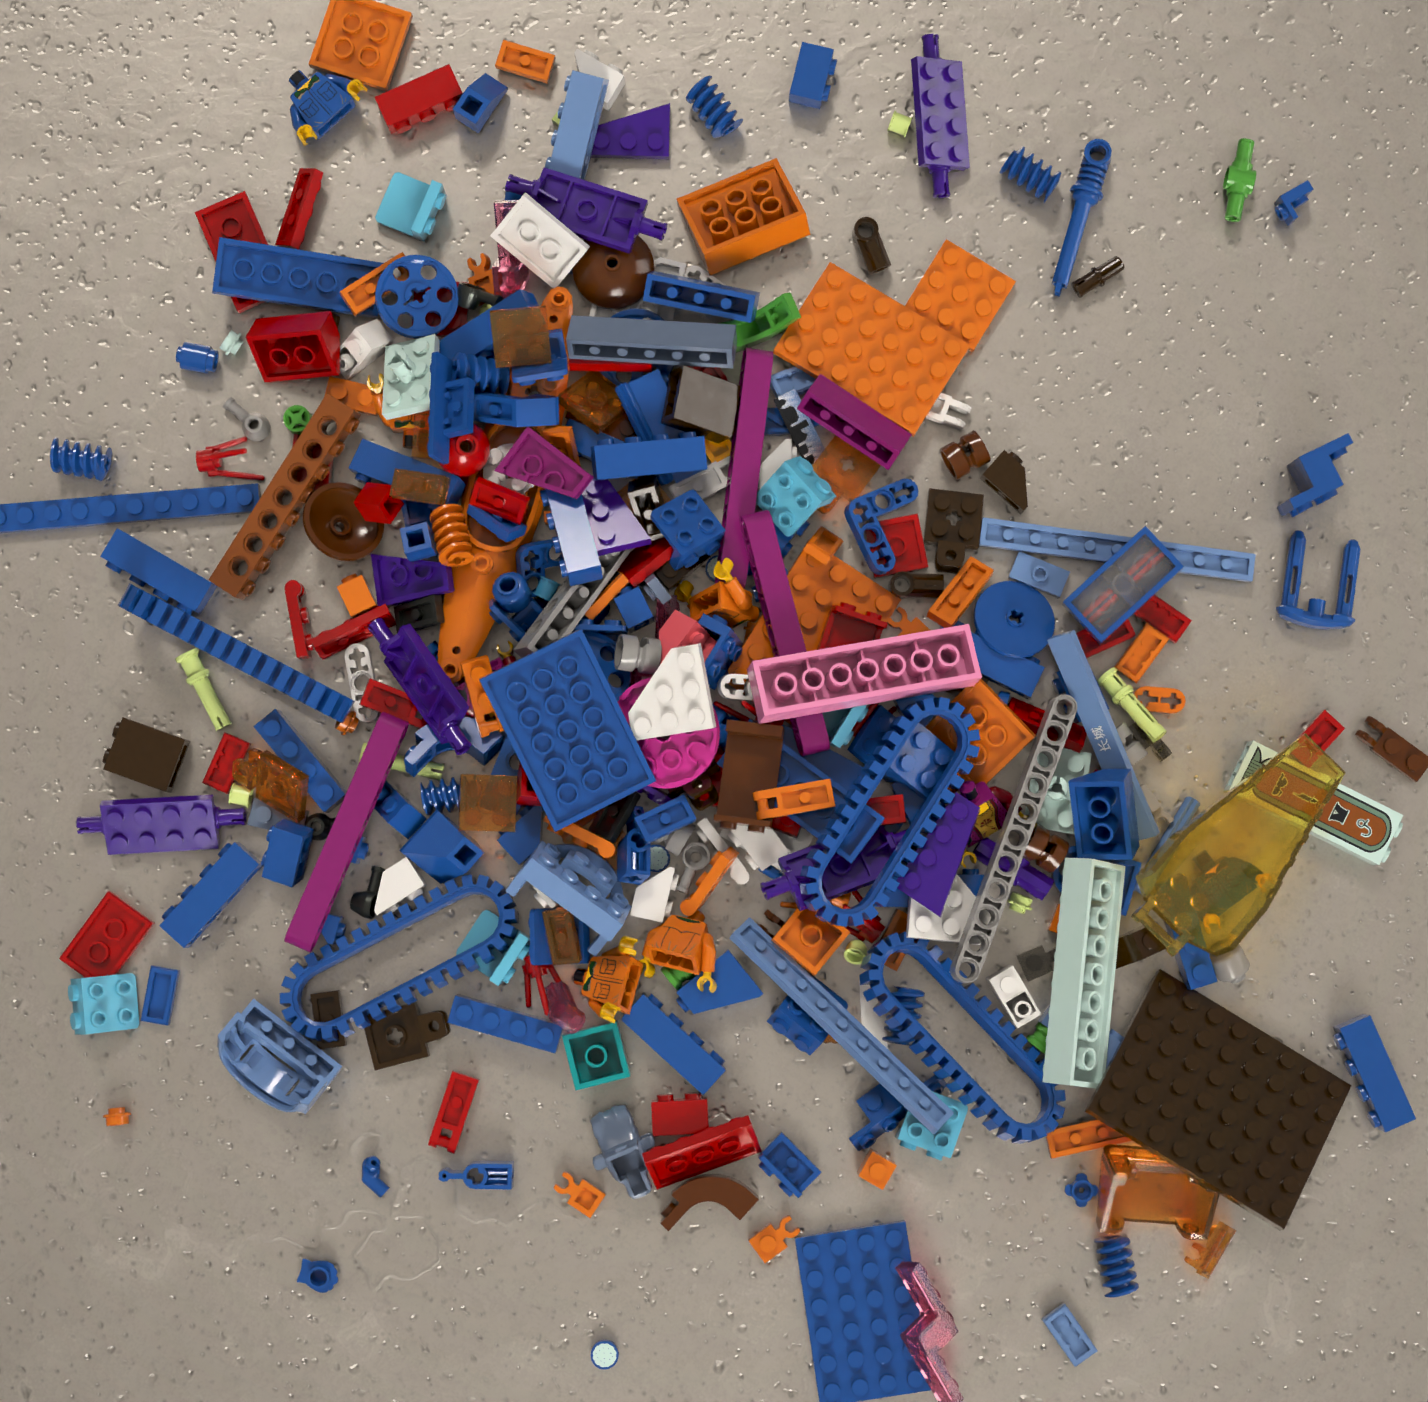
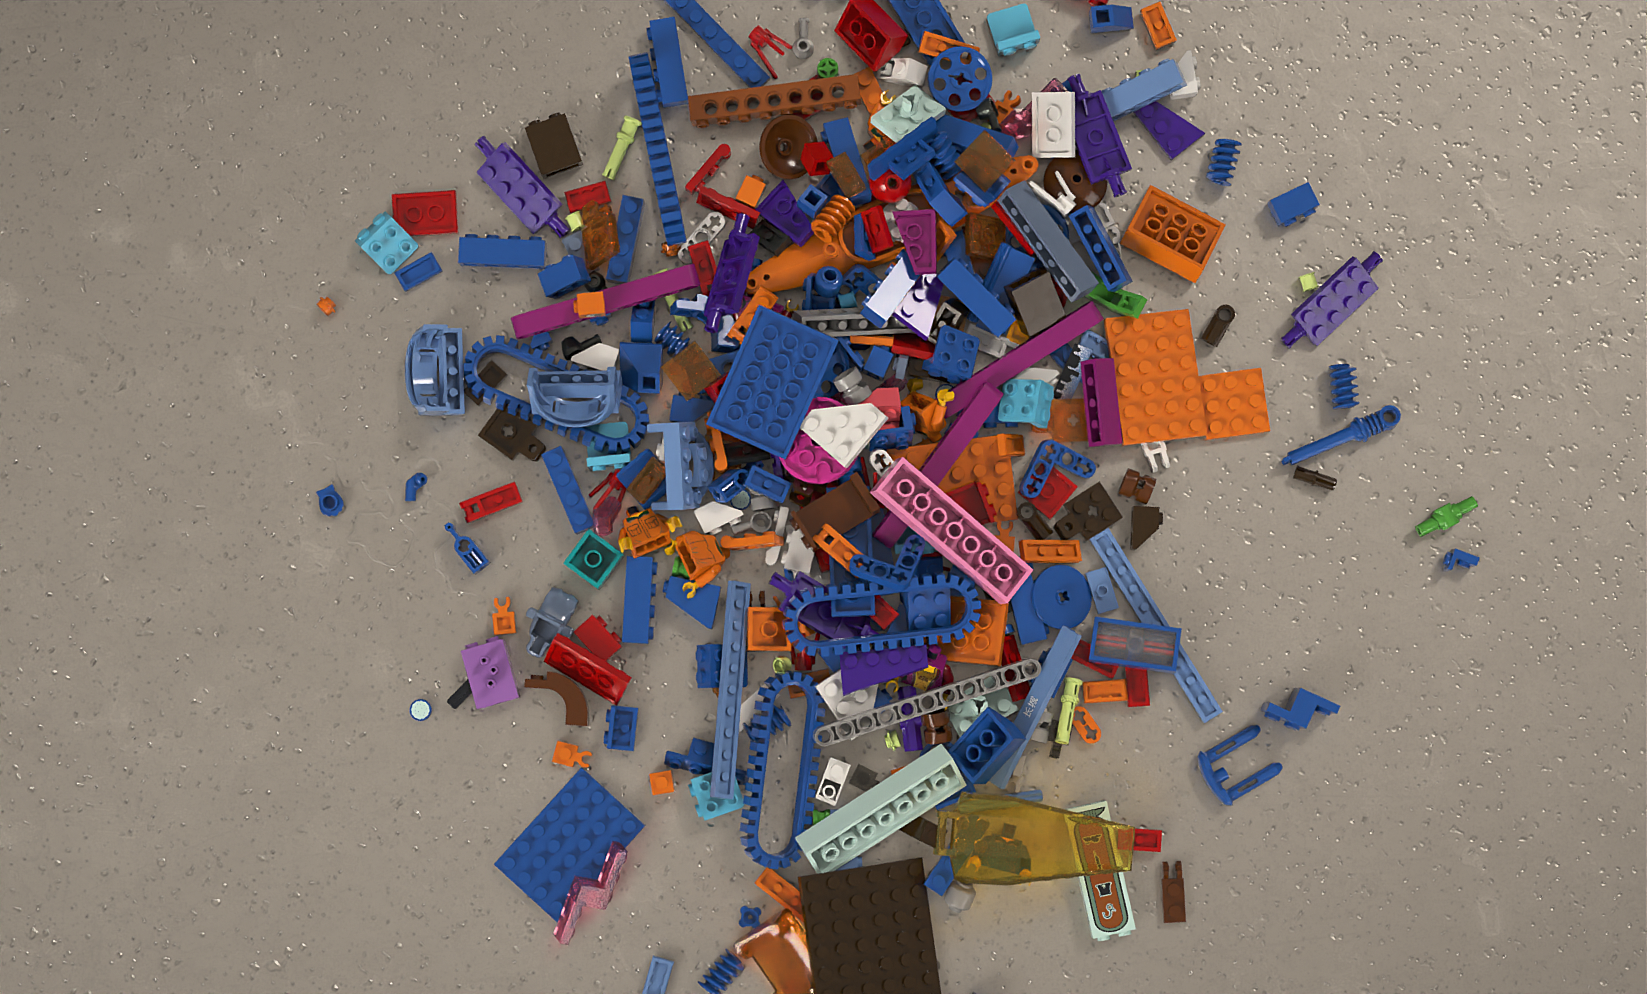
camera: 55 degrees right, 0 degrees up
none -> medium lavender piece [447,636,520,709]
none -> medium blue piece [527,367,622,428]
none -> orange brick [573,291,606,318]
none -> blue beam [849,535,925,591]
none -> white plant [1029,171,1076,217]

